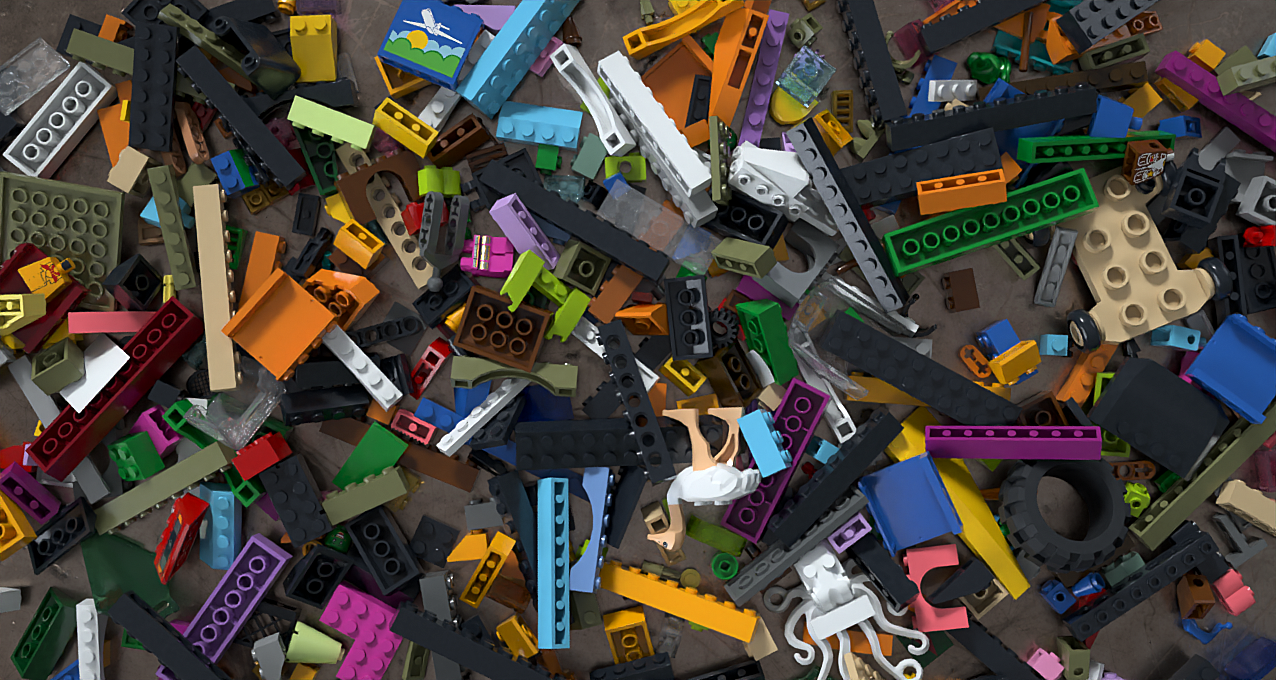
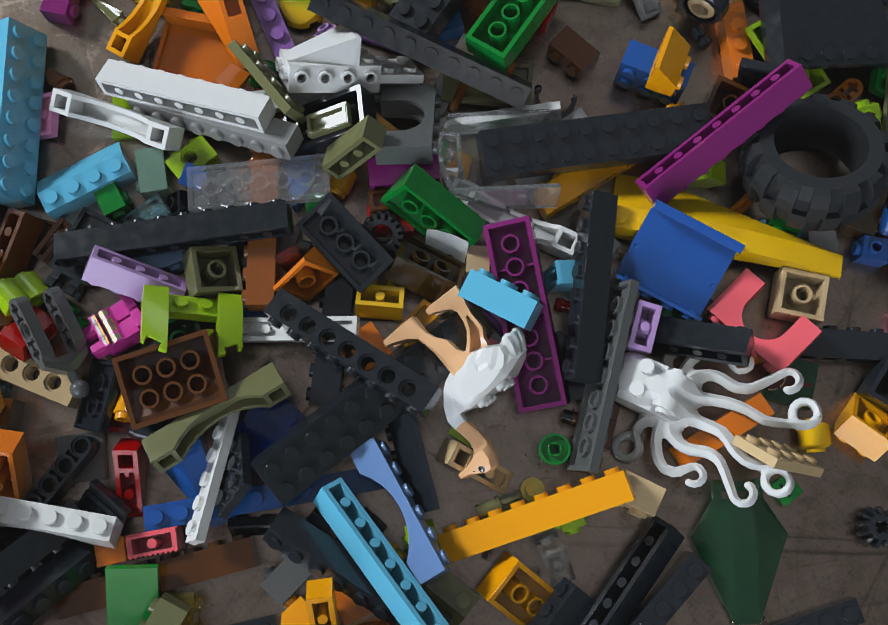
camera: 35 degrees left, 10 degrees down
black tile [685,74,712,128] -> none
clear neon green brick [685,514,748,557] -> none
white tile [810,594,876,641] -> none
black slope [927,556,994,604] -> none
orange beam [958,345,992,378] -> none
medium azure brick [1039,334,1068,356] -> none
none -> olive tile [306,101,352,139]

